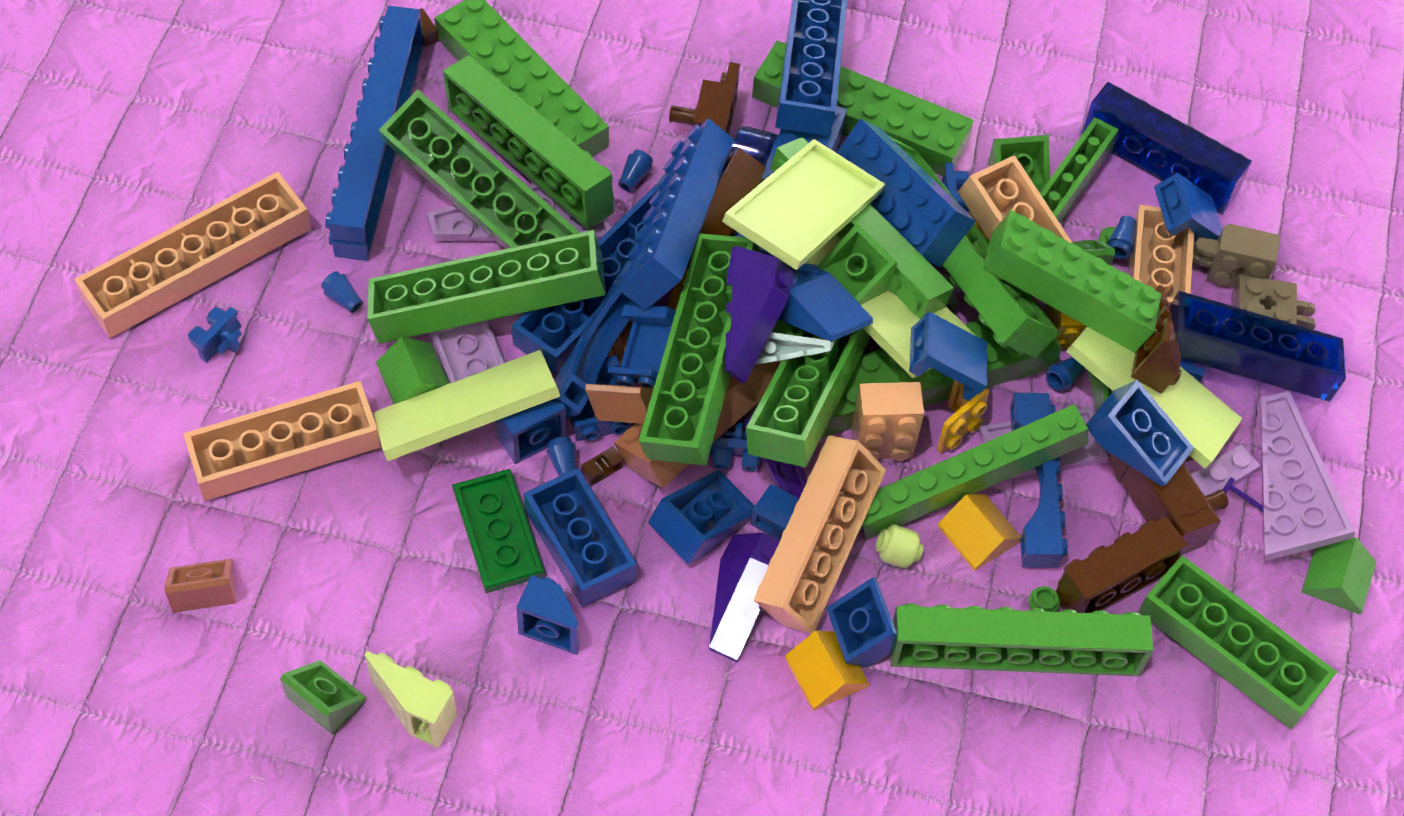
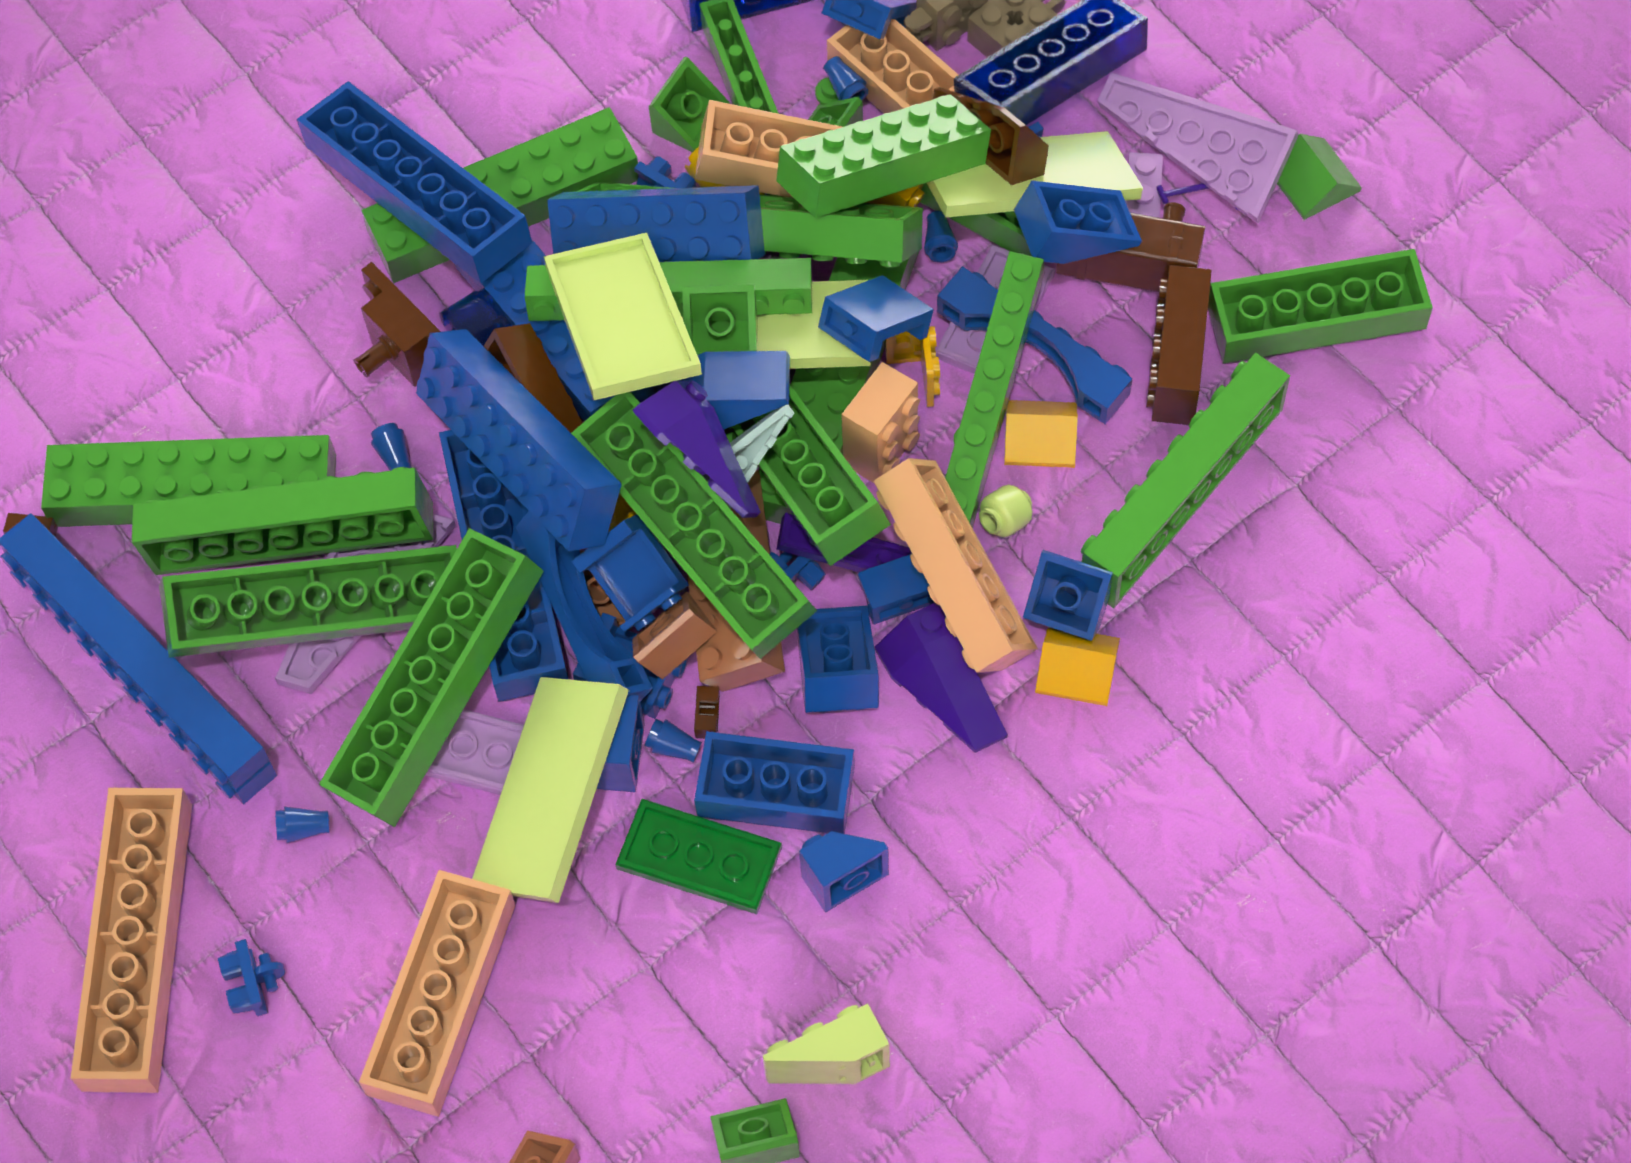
camera: 45 degrees left, 5 degrees up
bright green slope [376,337,449,404] -> none
bright green plate [1028,586,1060,612] -> none

